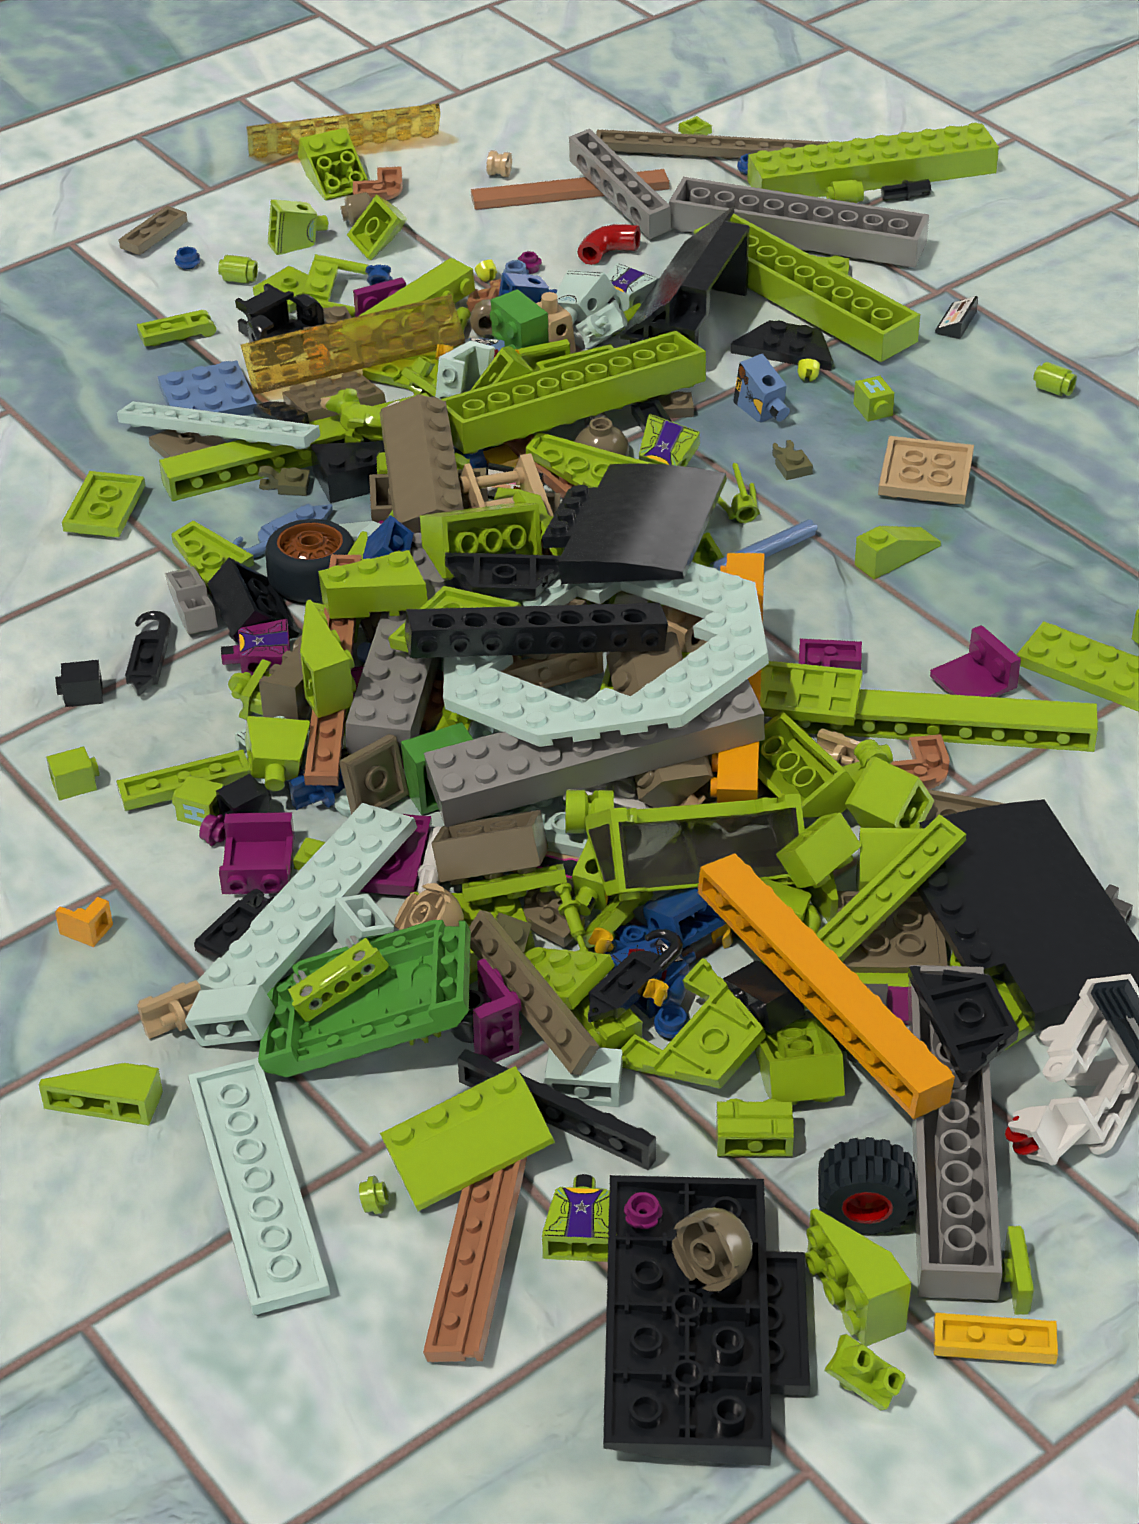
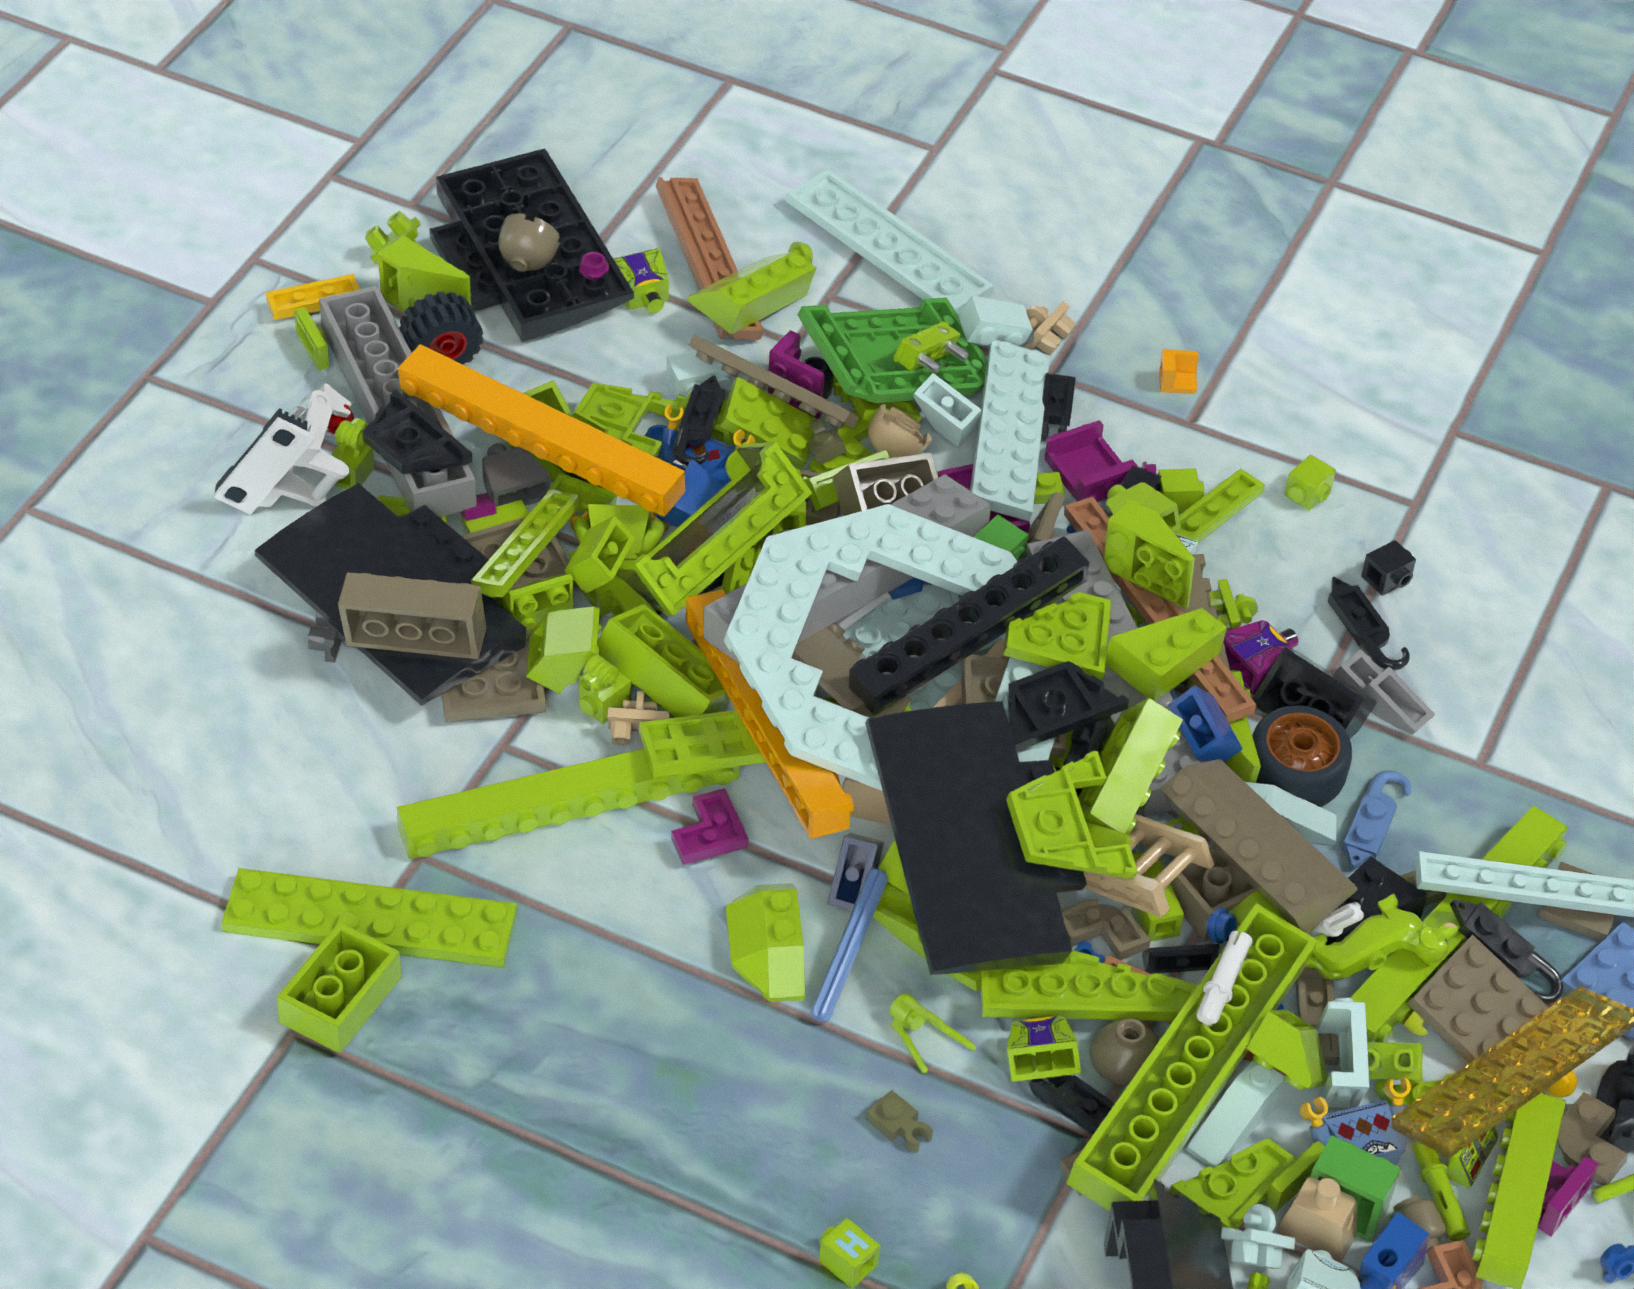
camera: 150 degrees right, 5 degrees up
lime slope [39,1063,163,1126] -> none
lime plate [62,471,146,537] -> none
lime wing [171,520,255,592] -> none
black plate [457,1048,656,1170] -> none
lime brick [716,1099,794,1157] -> none
medium blue torso [733,354,790,422] -> none
lime slope [854,526,941,580] -> none
tan plate [878,436,974,505] -> none
nougat plate [890,734,950,789] -> none
magenta bracket [930,625,1021,697] -> none
none -> lime brick [331,418,374,489]
none -> dark tan brick [338,572,486,659]
none -> lime wedge [725,883,805,1002]
none -> lime wing [1006,751,1138,879]
none -> white axle [1196,931,1253,1026]
none -> blue plate [1206,908,1237,944]

